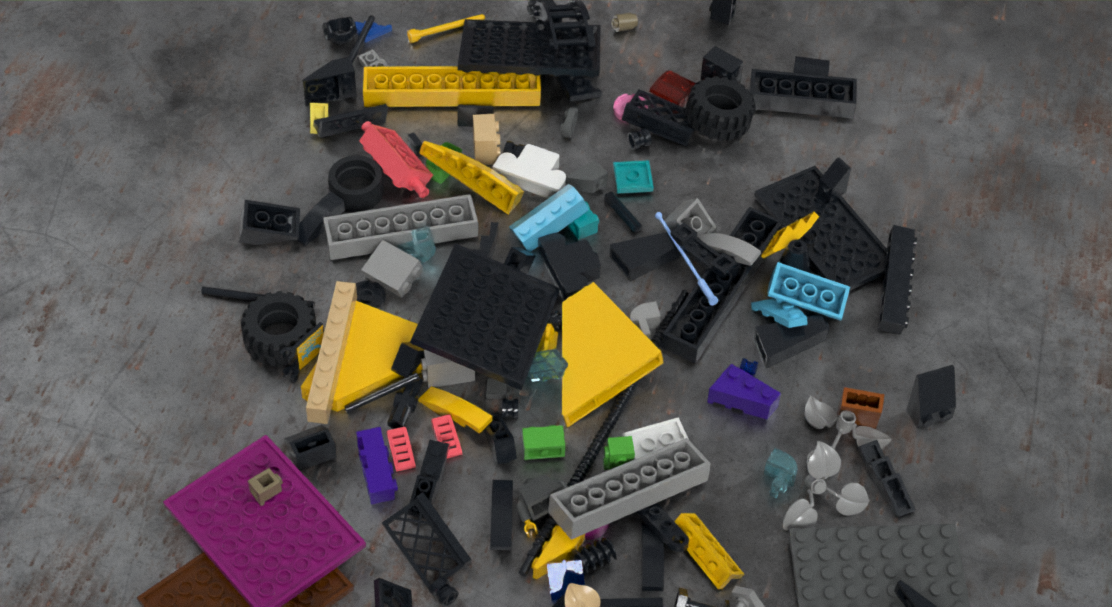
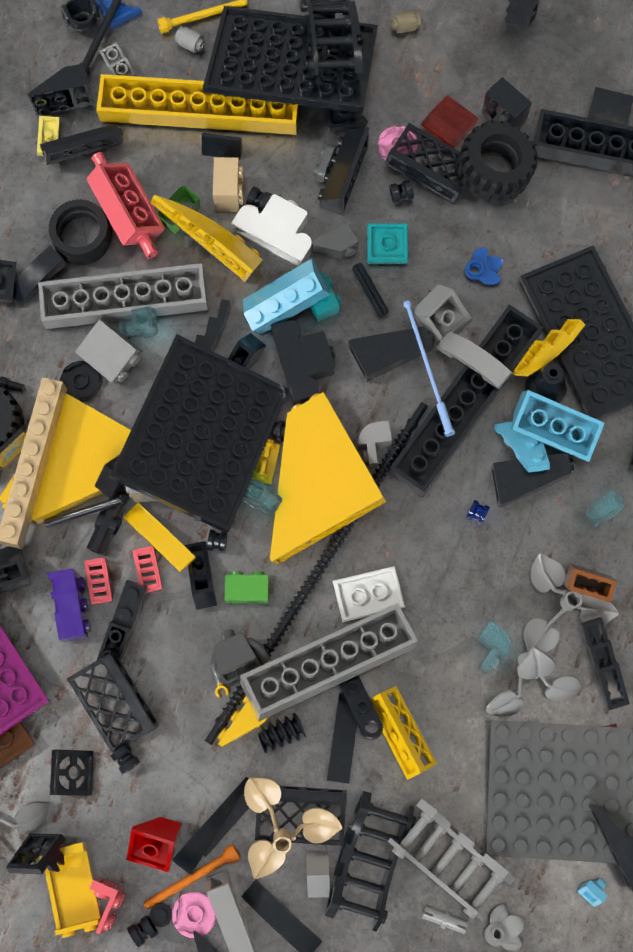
camera: 10 degrees right, 25 degrees up
black tile [408,132,422,158] -> none
black slope [490,480,513,550] -> none
clear blue piece [547,559,585,601] -> none
bright green brick [603,436,635,471] -> none
black slope [670,223,738,275] -> none
dark purple wedge [707,363,781,420] -> none
black slope [818,157,851,202] -> none
none -> light grey brick [175,27,205,53]
none -> black slope [318,127,370,216]
none -> blue plate [465,247,503,285]
none -> clear light blue brick [585,491,624,529]

